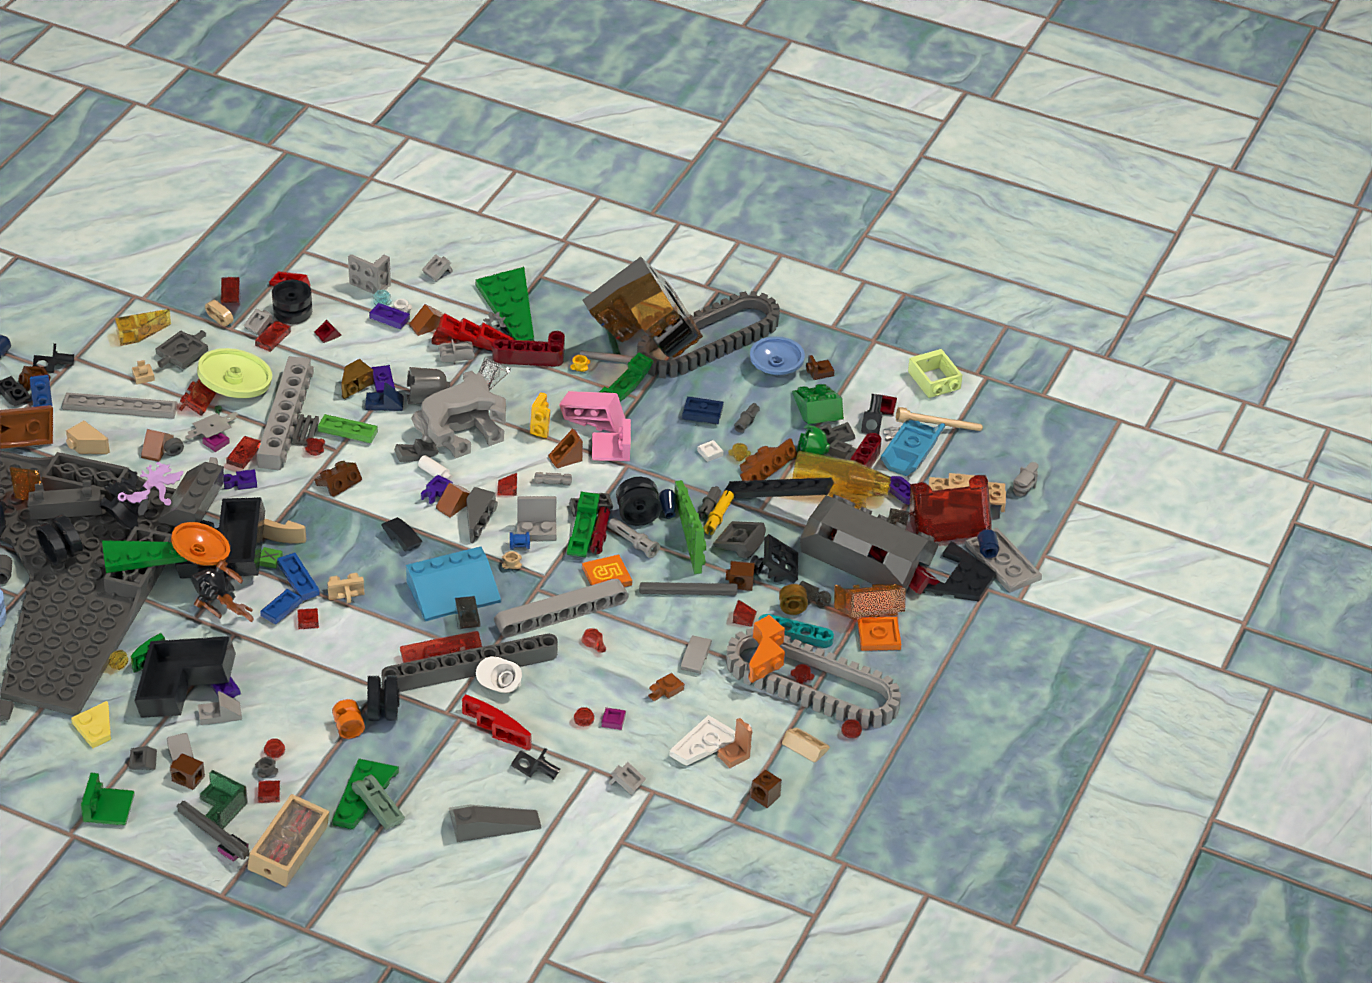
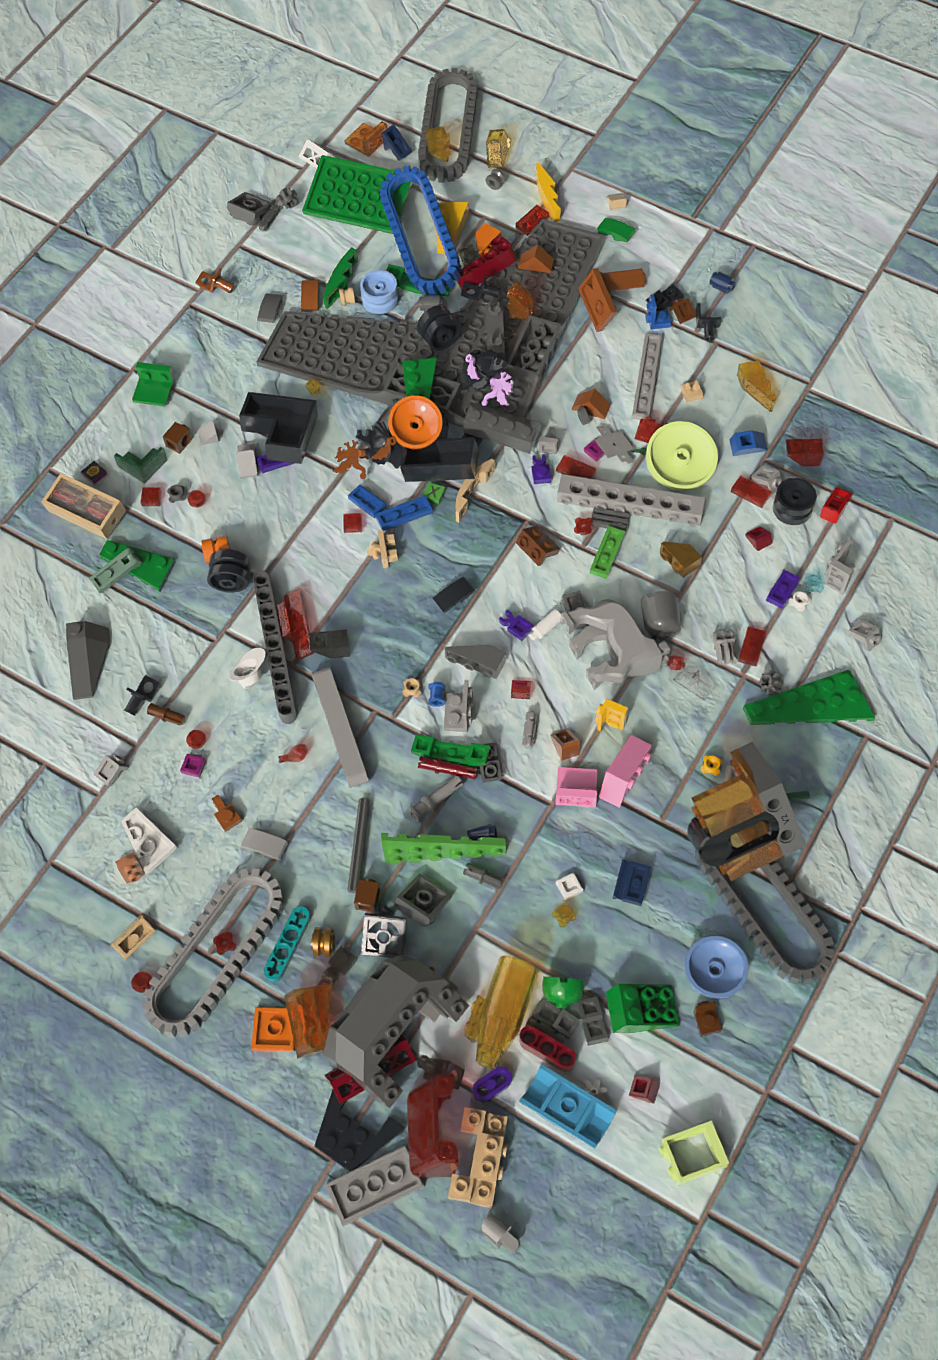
camera: 100 degrees right, 20 degrees up
tan slope [66,421,110,454] -> none
light yellow wing [71,701,111,749] -> none
dark grey slope [129,746,157,770] -> none
green slope [131,633,165,673] -> none
dark grey plate [155,330,208,369] -> none
dark grey axle [177,801,250,860] -> none
tan beam [205,300,234,327] -> none
dark blue slope [365,382,404,411] -> none
dark purple plate [371,365,395,393] -> none
dark azure slope [406,546,501,621] -> none
dark orange slope [409,304,443,336] -> none
dark orange slope [436,482,470,518] -> none
red slope [438,313,513,350] -> none
red slope [462,694,532,751] -> none
dark red beam [492,331,565,367] -> none
orange tile [582,554,632,587] -> none
green slope [598,352,653,402] -> none
black wheel [616,476,662,526] -> none
yellow pin [703,490,734,535] -> none
black tile [724,477,834,498] -> none
clear red slope [733,600,757,627] -> none
dark grey axle [734,403,760,433] -> none
dark orange bracket [739,438,797,481] -> none
orange arch [748,615,785,683] -> none
reddish brown brick [751,769,782,808] -> none
black bracket [861,393,884,435] -> none
tan piece [896,407,983,431] -> none
dark blue brick [977,530,999,559] -> none
none -> reddish brown axle [147,703,185,726]
none -> blue slope [729,430,767,456]

